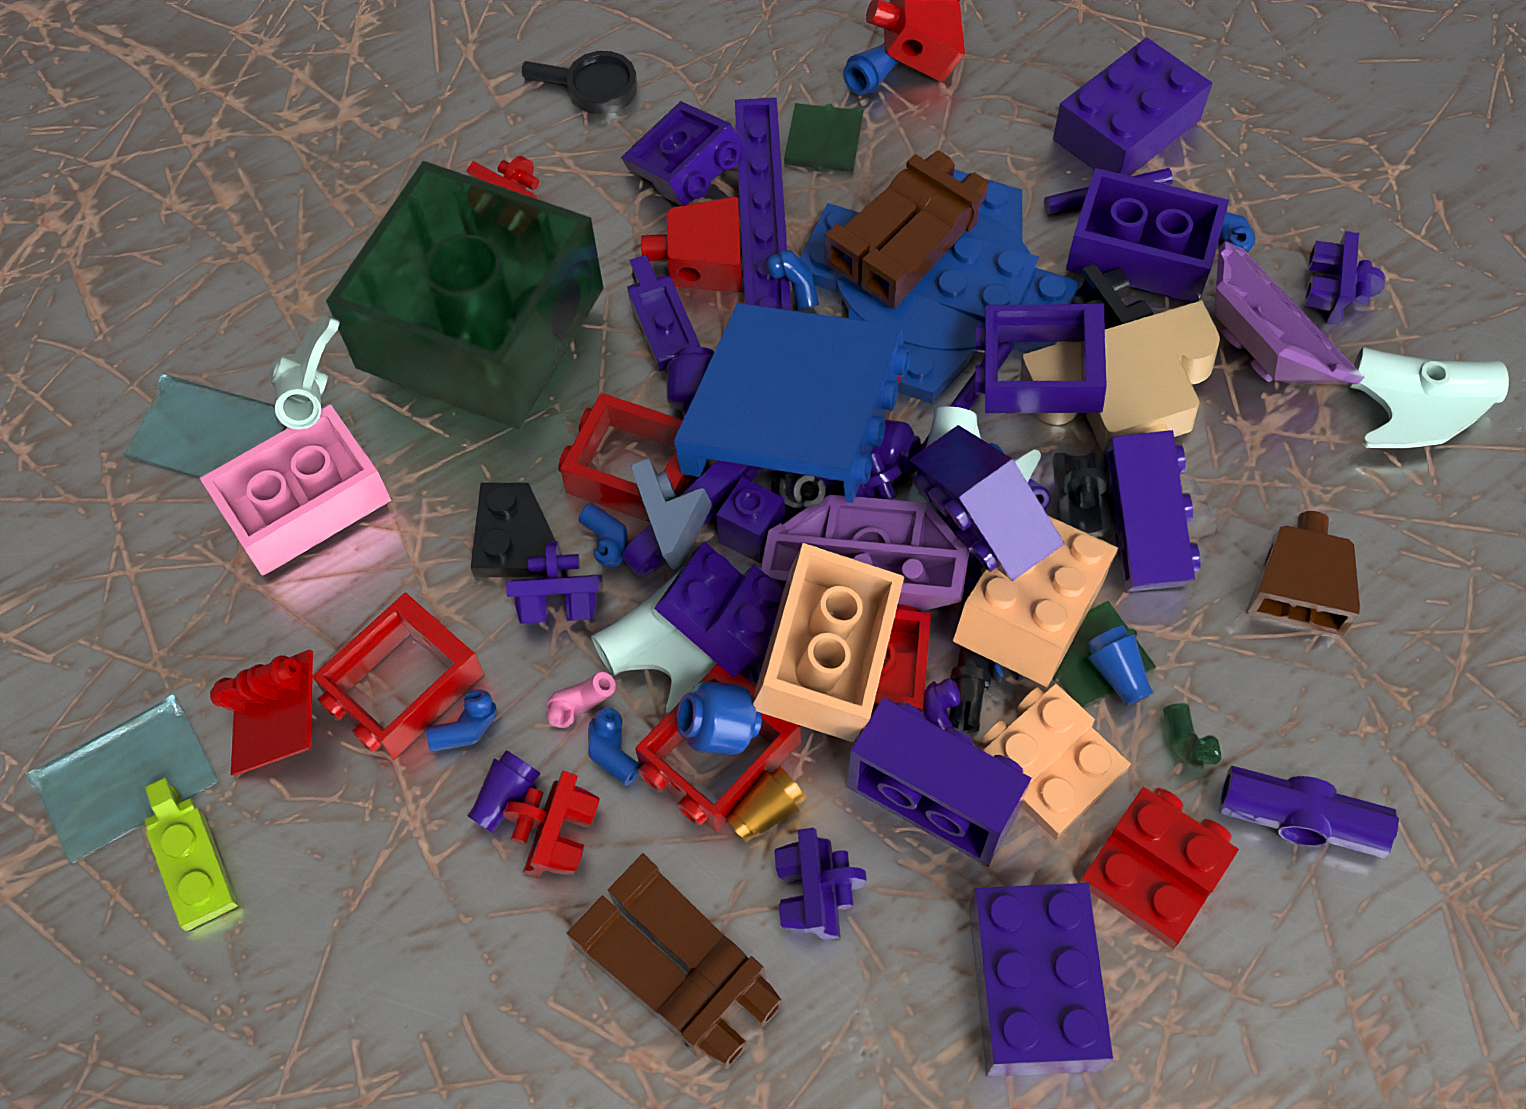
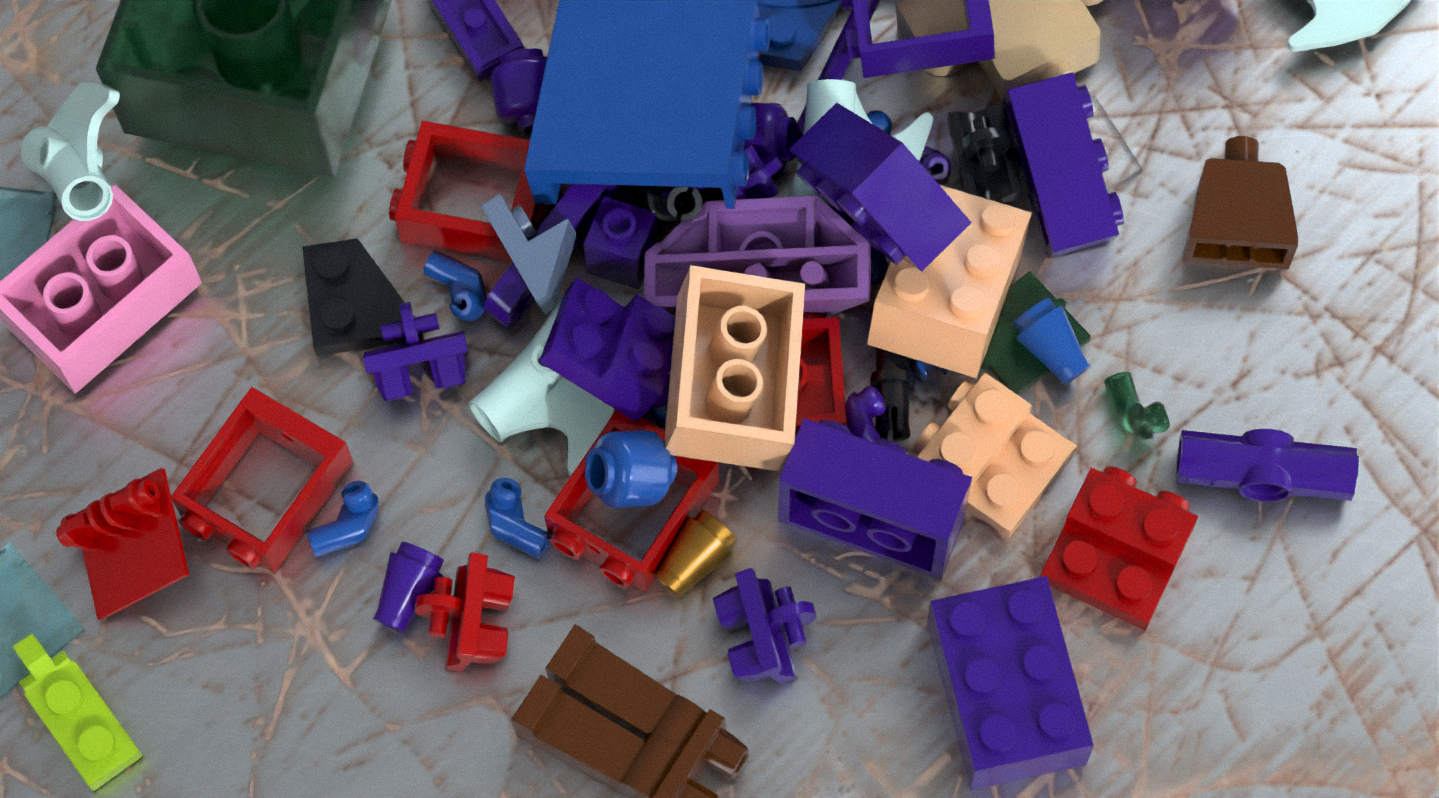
camera: 10 degrees left, 5 degrees up
bright pink arm [546,671,616,728] -> none

